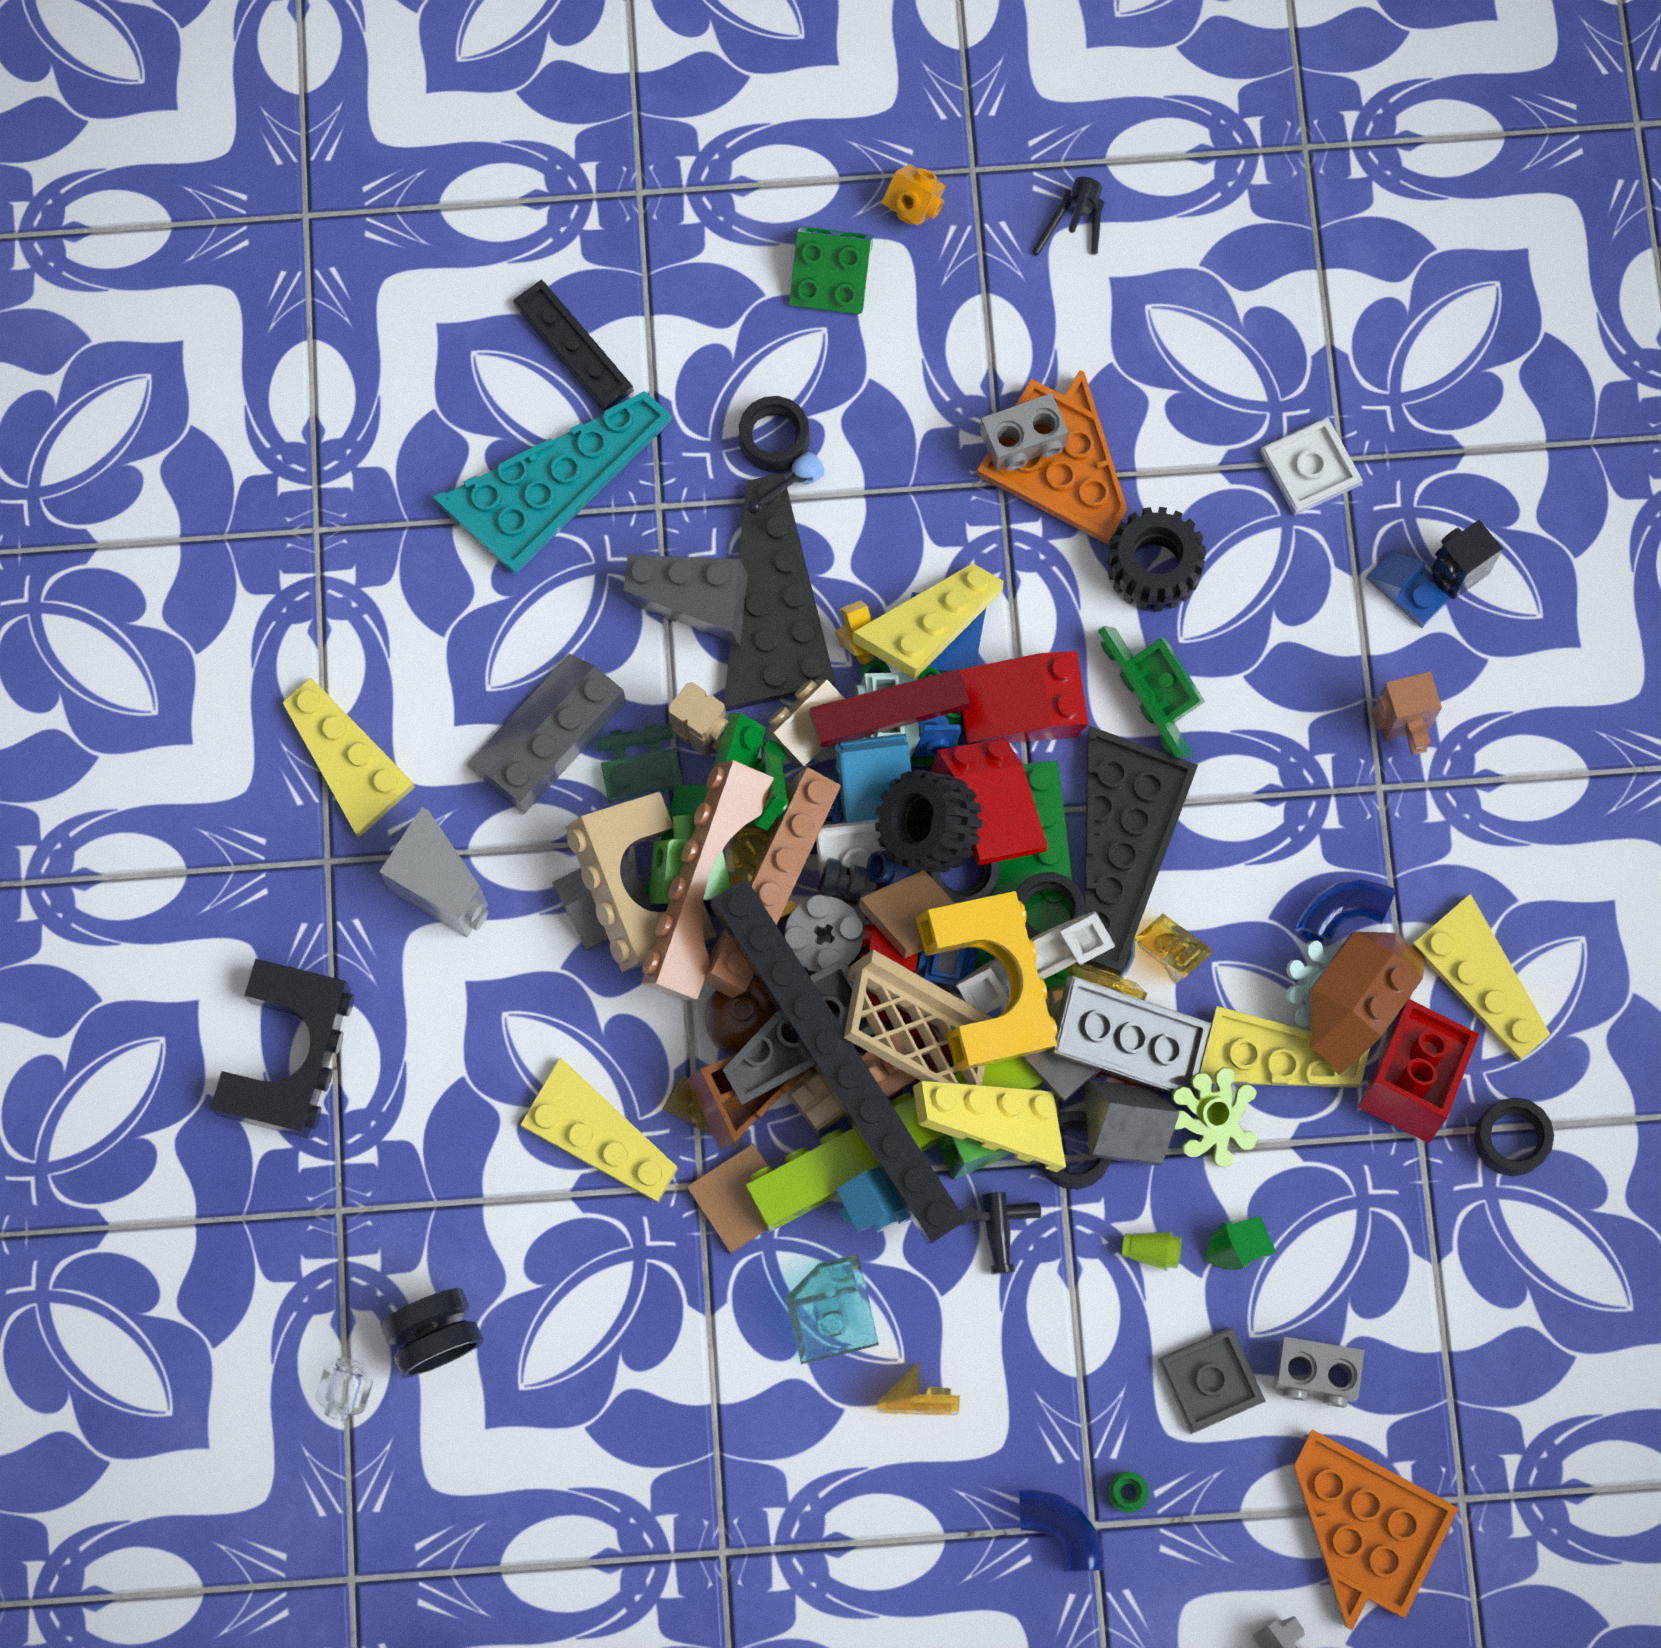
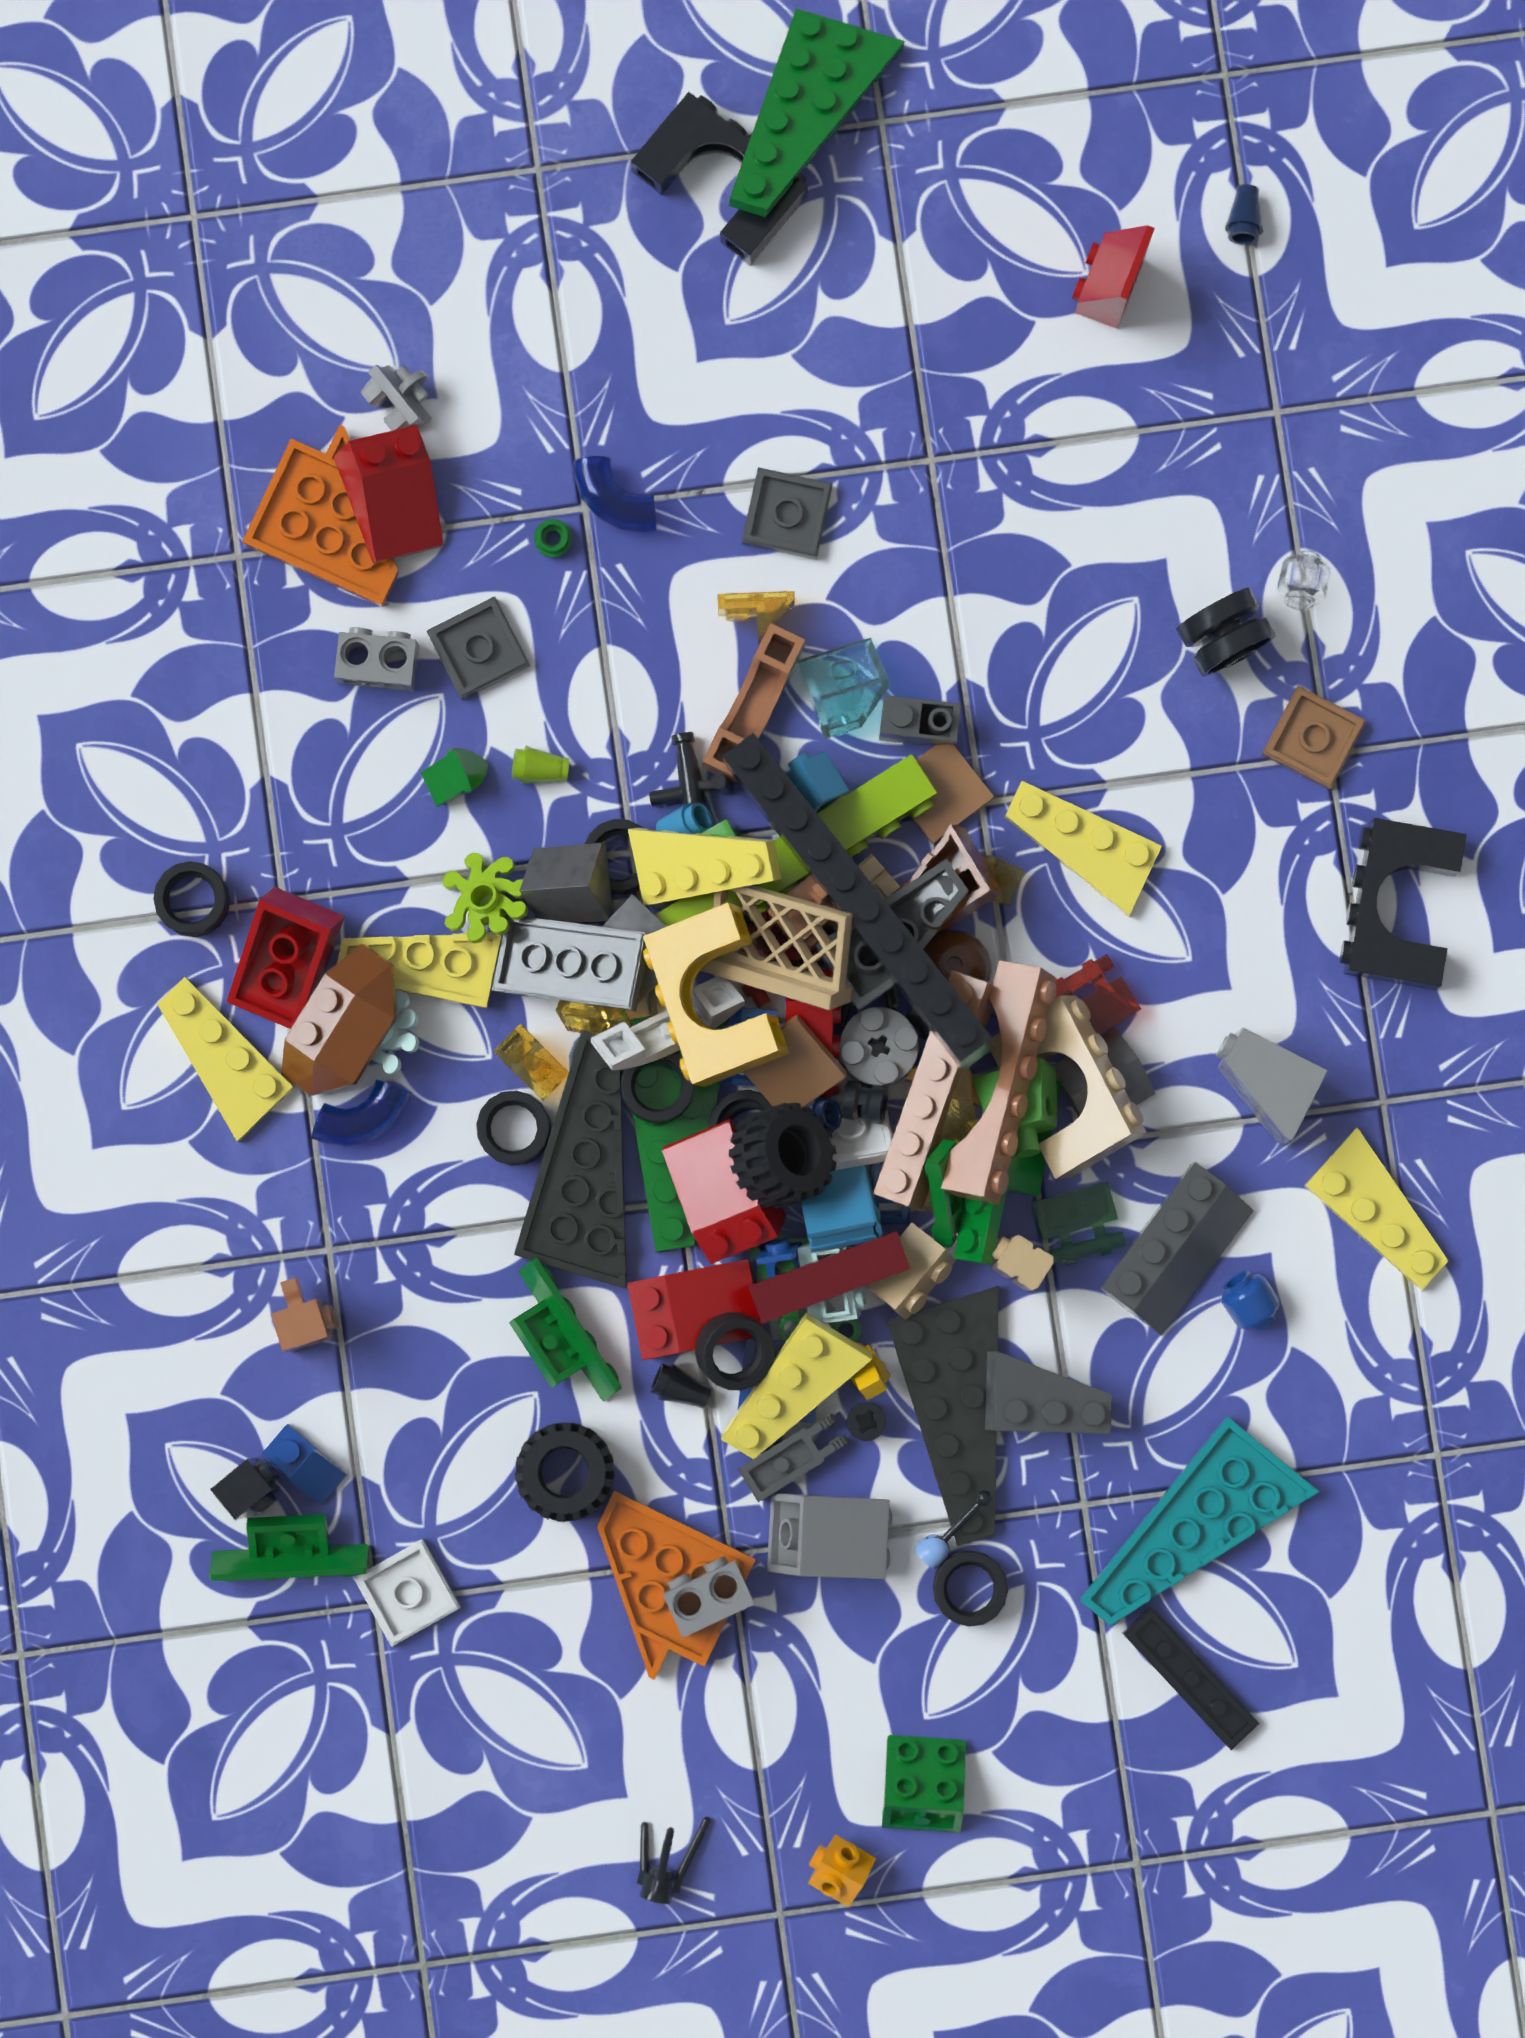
camera: 175 degrees right, 10 degrees up
none -> green bracket [209,1514,369,1582]
none -> red slope [334,425,444,564]
none -> black tyre [476,1090,551,1166]
none -> black cone [650,1363,712,1409]
none -> dark azure brick [656,803,713,834]
none -> black tyre [695,1312,774,1391]
none -> nougat arch [702,623,805,785]
none -> dark grey hinge [738,1413,850,1503]
none -> dark grey tile [742,467,833,560]
none -> light grey slope [767,1493,892,1579]
none -> black wheel [846,1402,886,1441]
none -> dark grey slope [879,695,961,745]
none -> clear red plate [1055,954,1141,1035]
none -> blue head [1221,1271,1280,1331]
none -> medium nougat tile [1261,685,1366,790]

